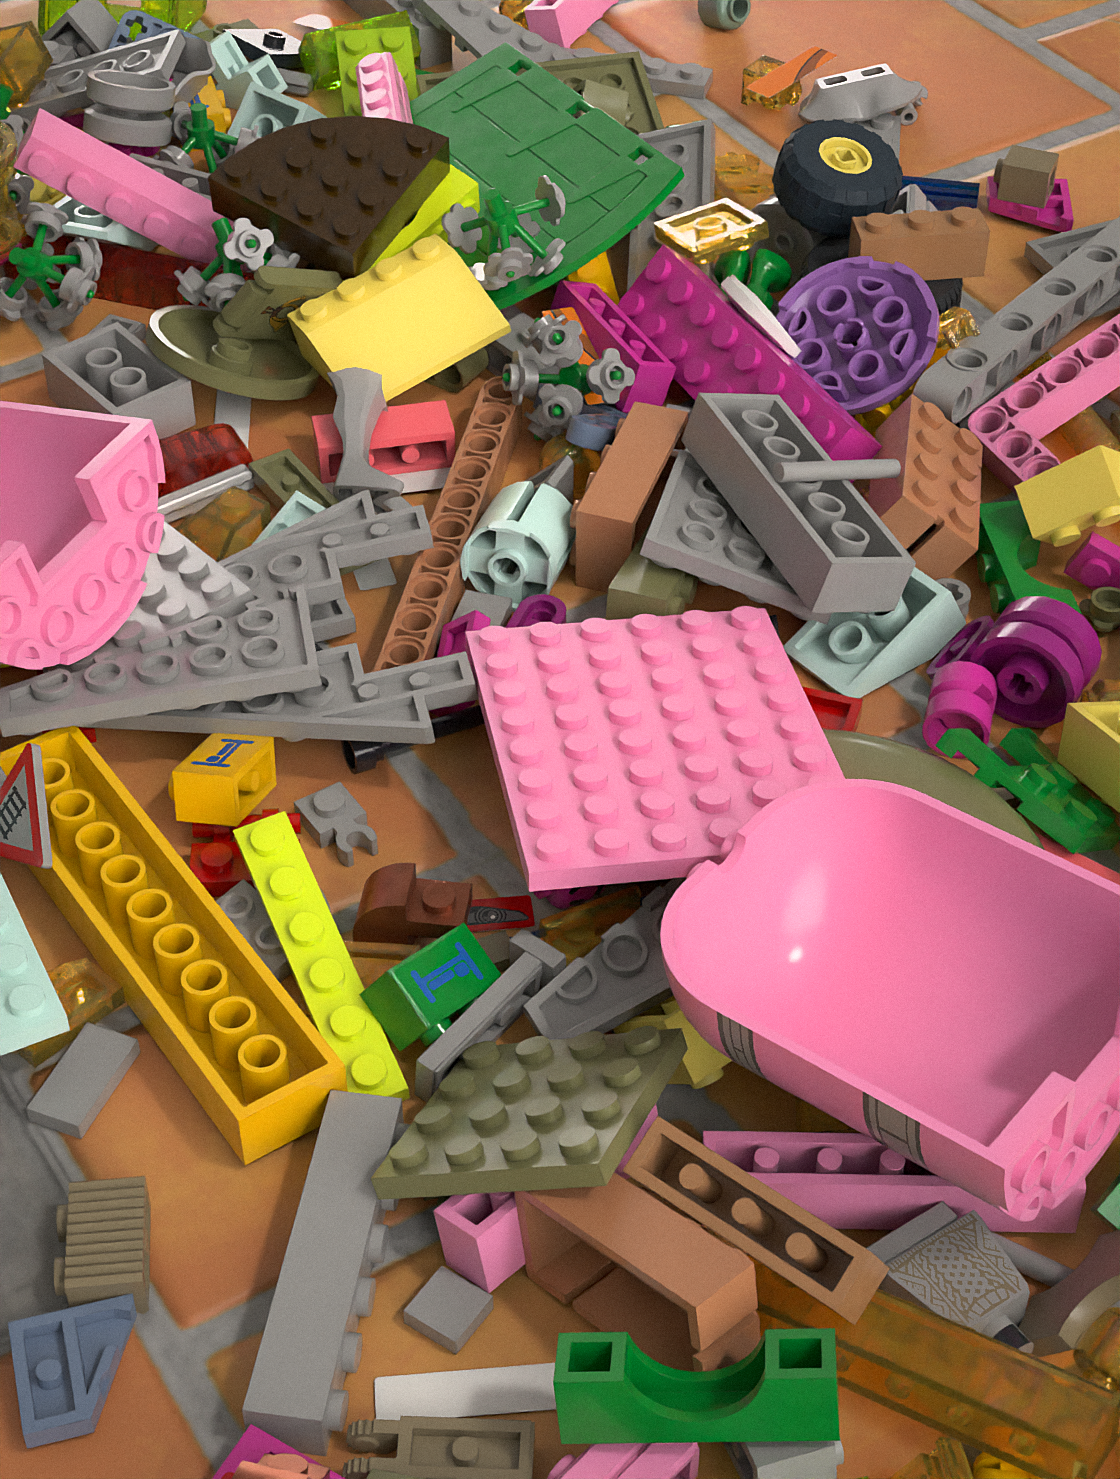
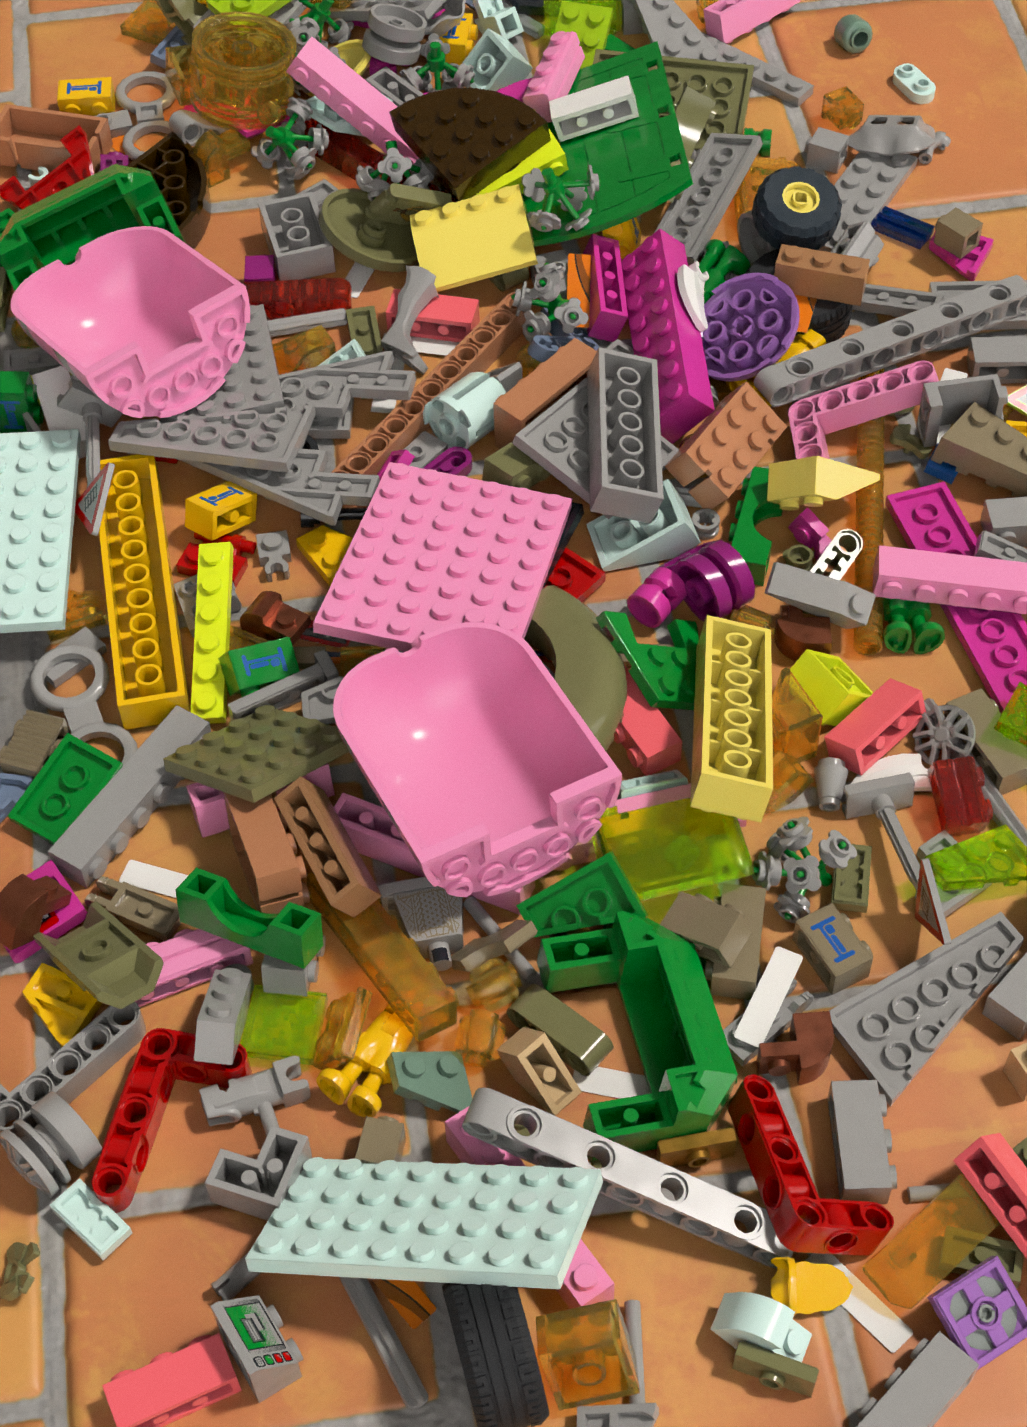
camera: 25 degrees right, 10 degrees up
light grey tile [403,1265,494,1354] -> none
clear yellow plate [654,198,769,264] -> none
orange sticker [746,46,837,97] -> none
light grey bar [772,459,901,483] -> none
clear yellow plate [936,306,981,350] -> none
none -> green plate [8,733,123,845]
none -> light grey bar [30,644,138,765]
none -> yellow wing [296,525,353,586]
none -> white brick [549,76,639,142]
none -> light grey brick [804,127,849,174]
none -> light grey plate [852,284,945,317]
none -> light aqua plate [892,63,936,104]

